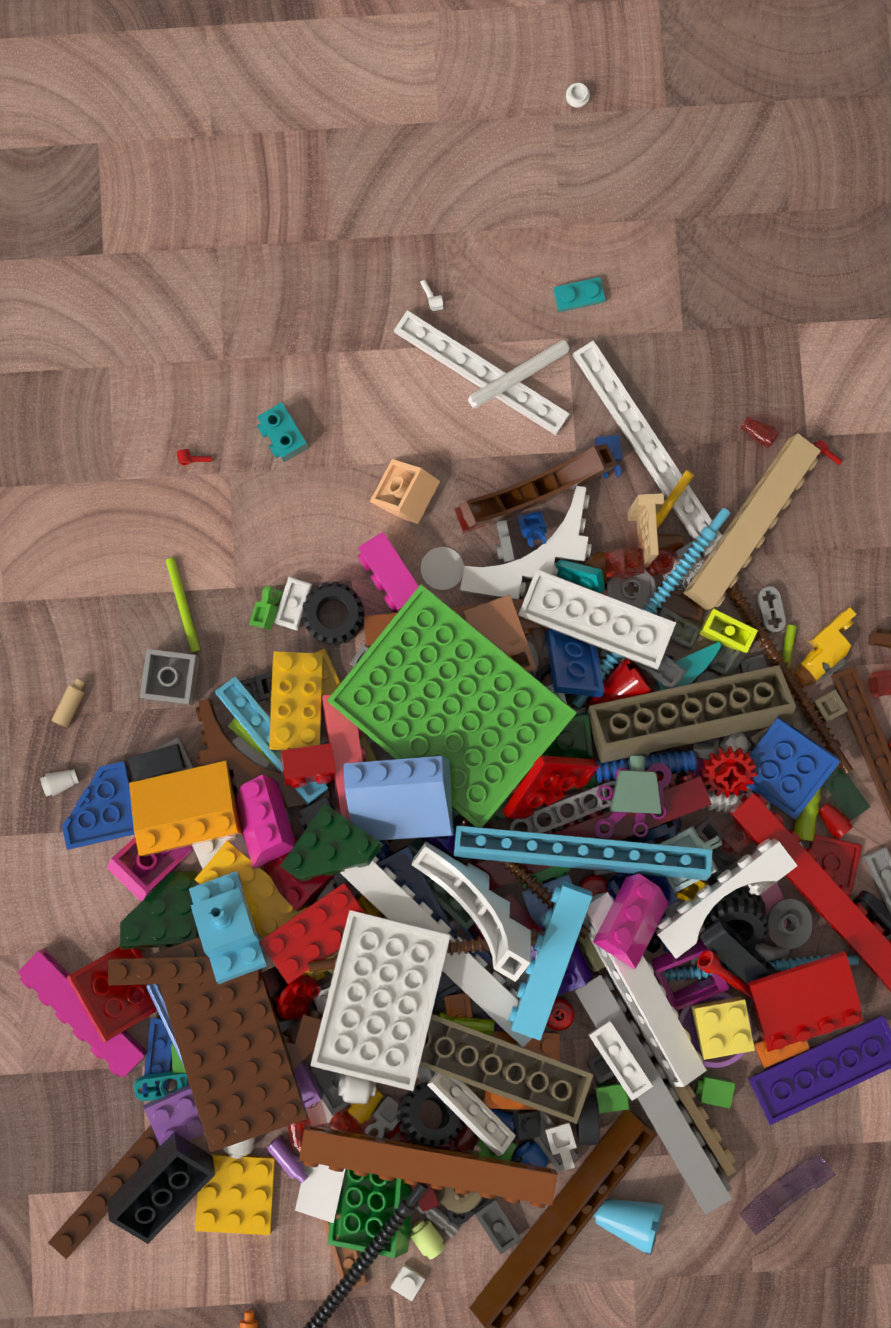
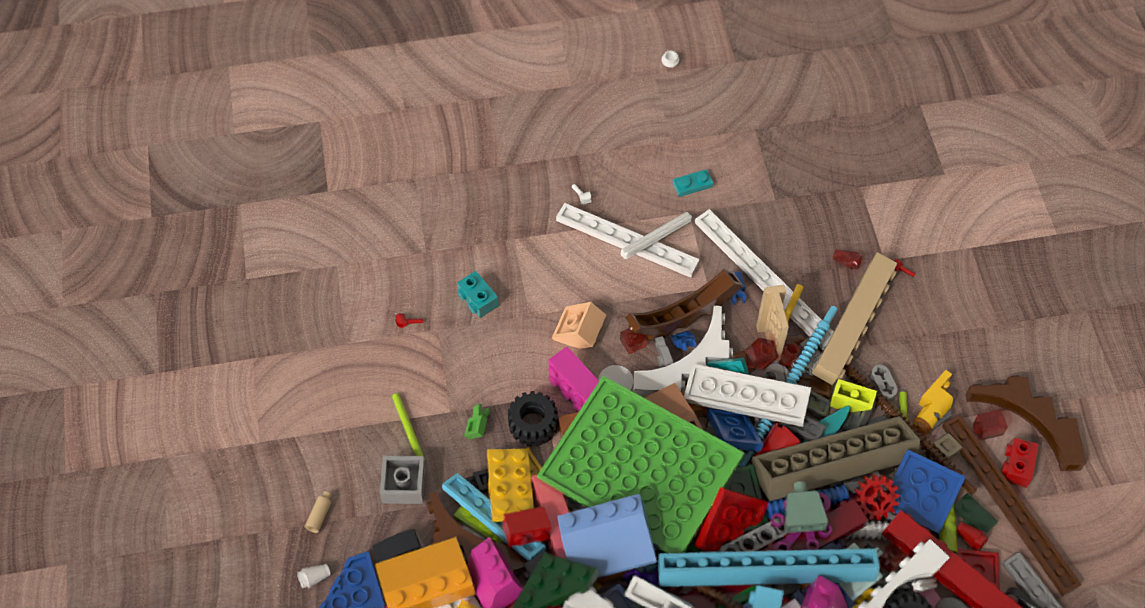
camera: 10 degrees left, 25 degrees down
white plate [274,577,312,631] -> none

